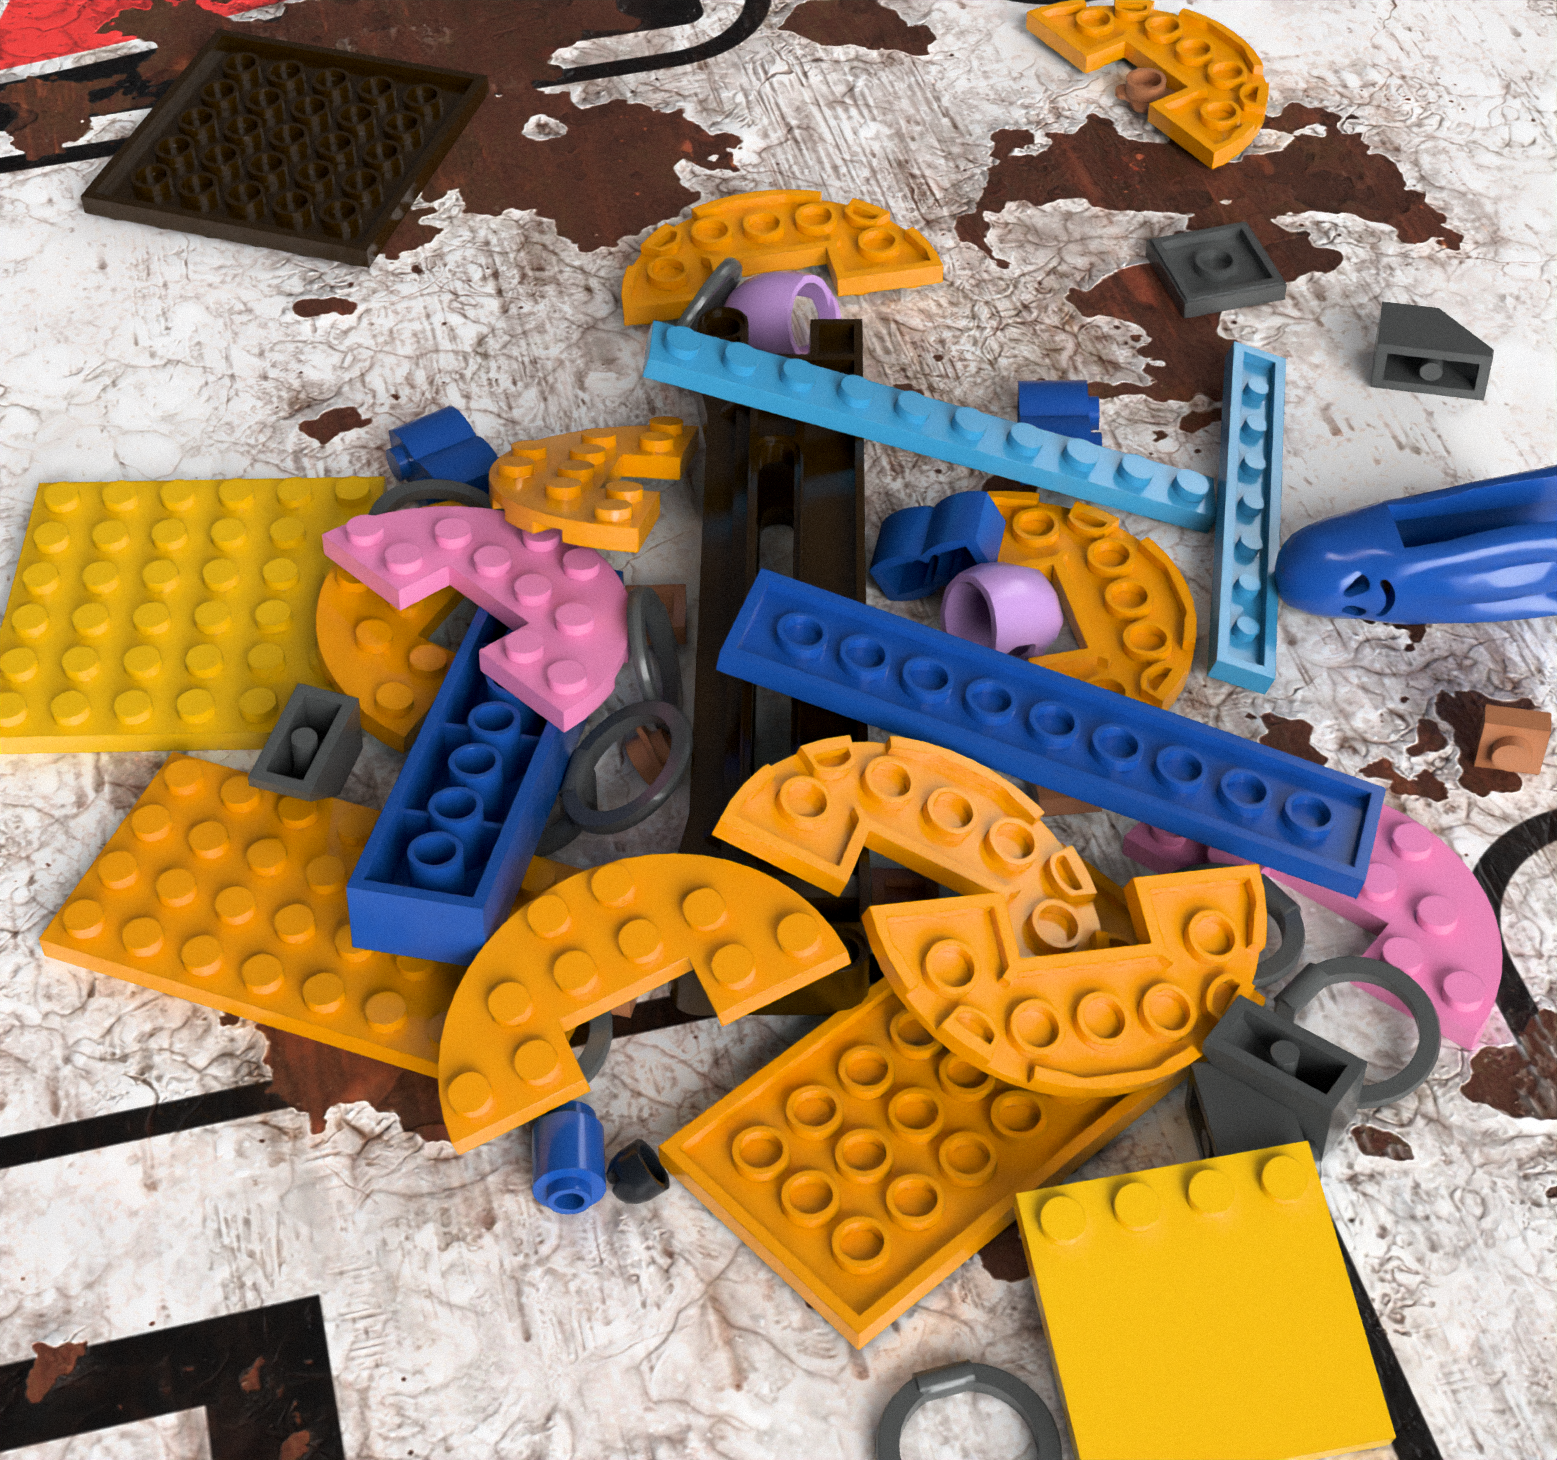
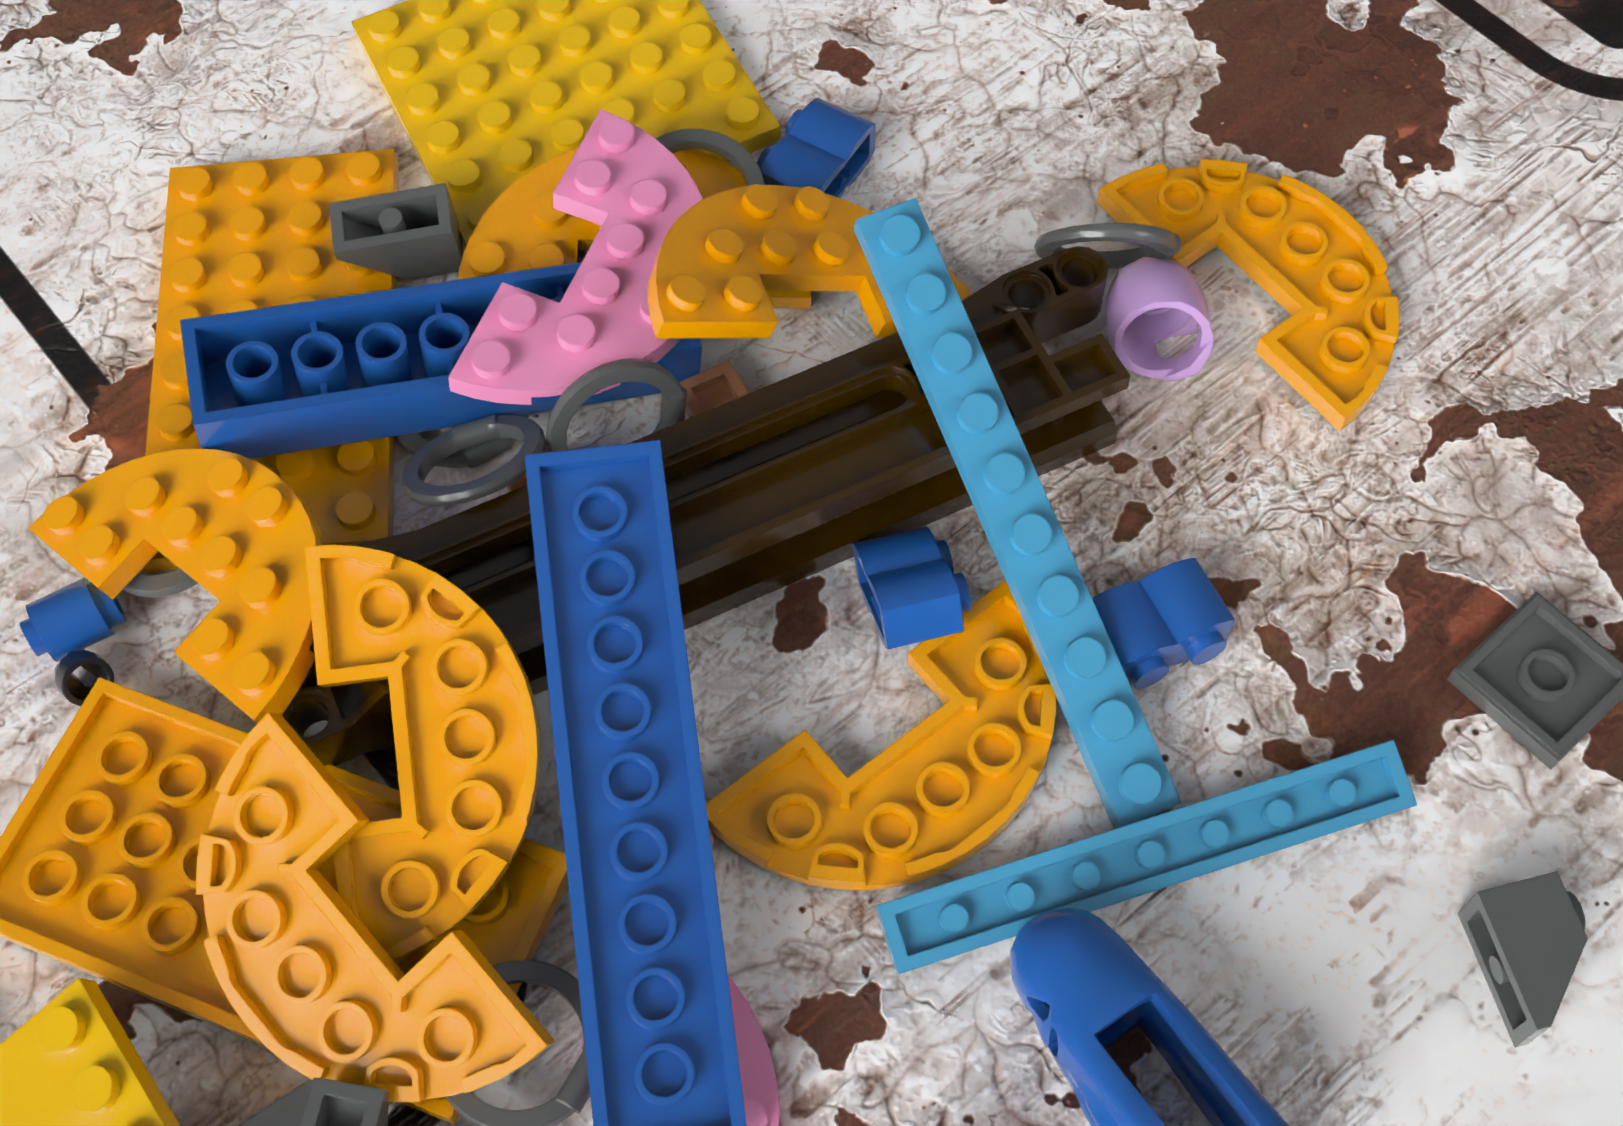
camera: 65 degrees right, 15 degrees up
lavender piece [940,561,1064,661] -> none

